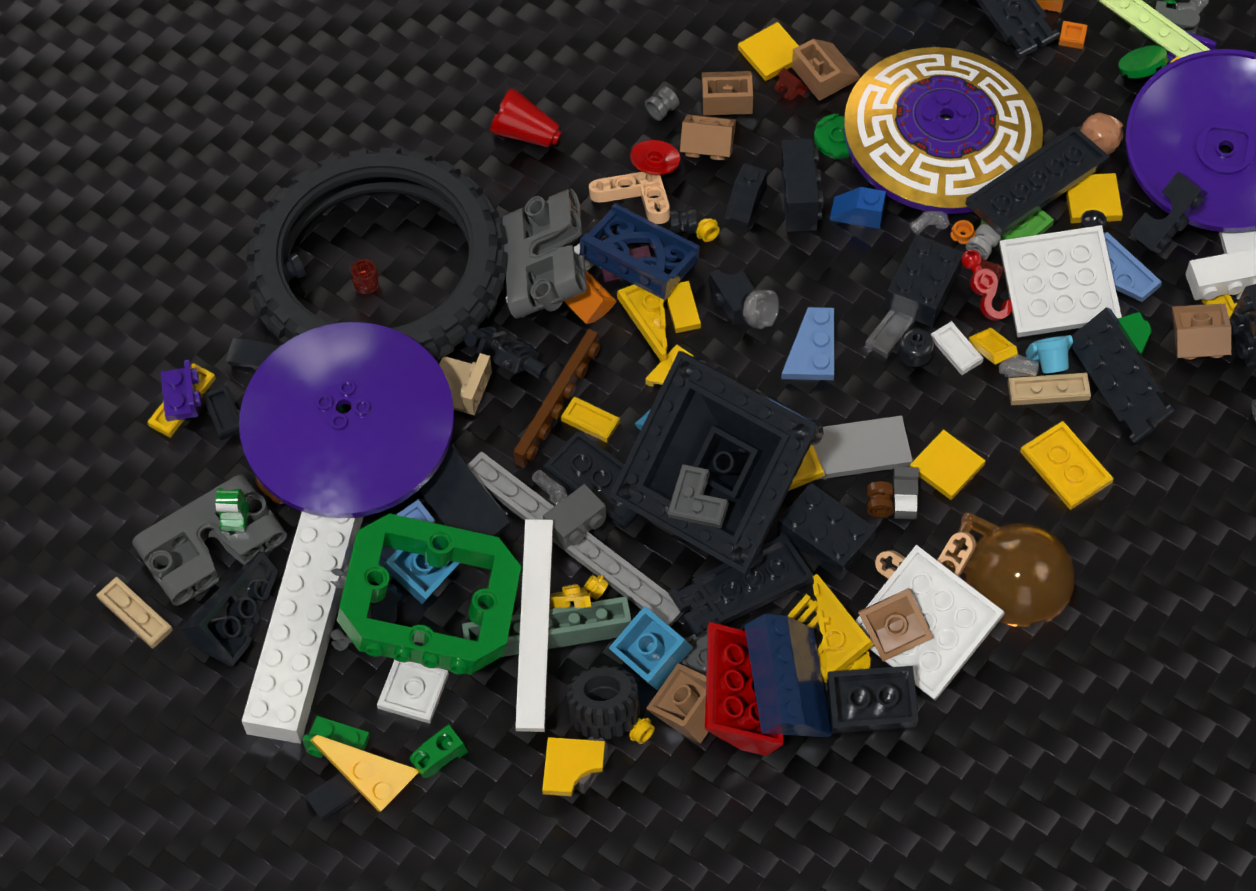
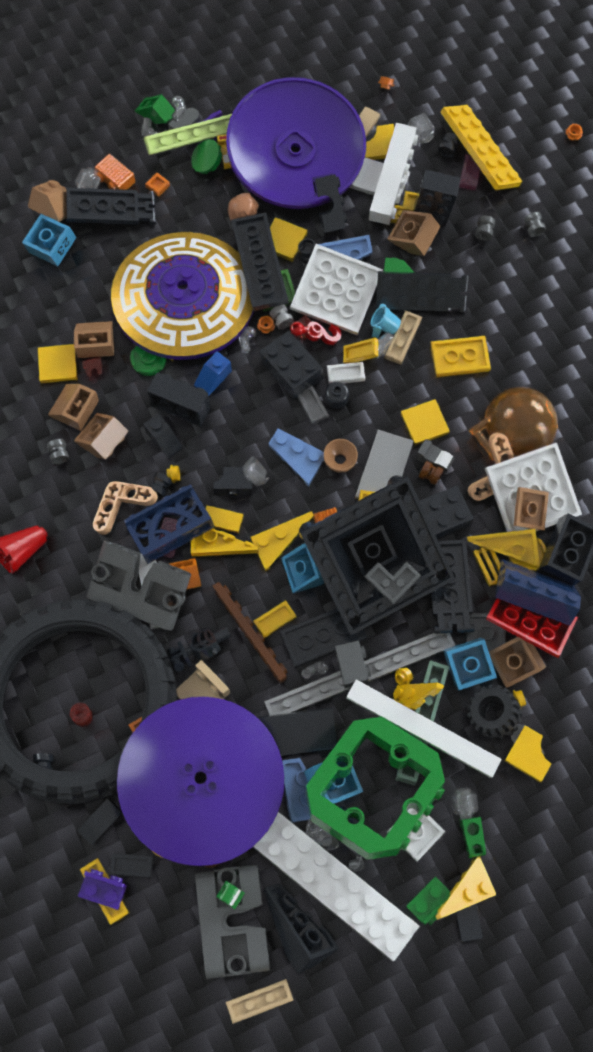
camera: 65 degrees left, 10 degrees up
red dish [630,140,680,175] -> none
none -> medium nougat piece [324,439,358,473]
none -> clear head [451,787,479,819]

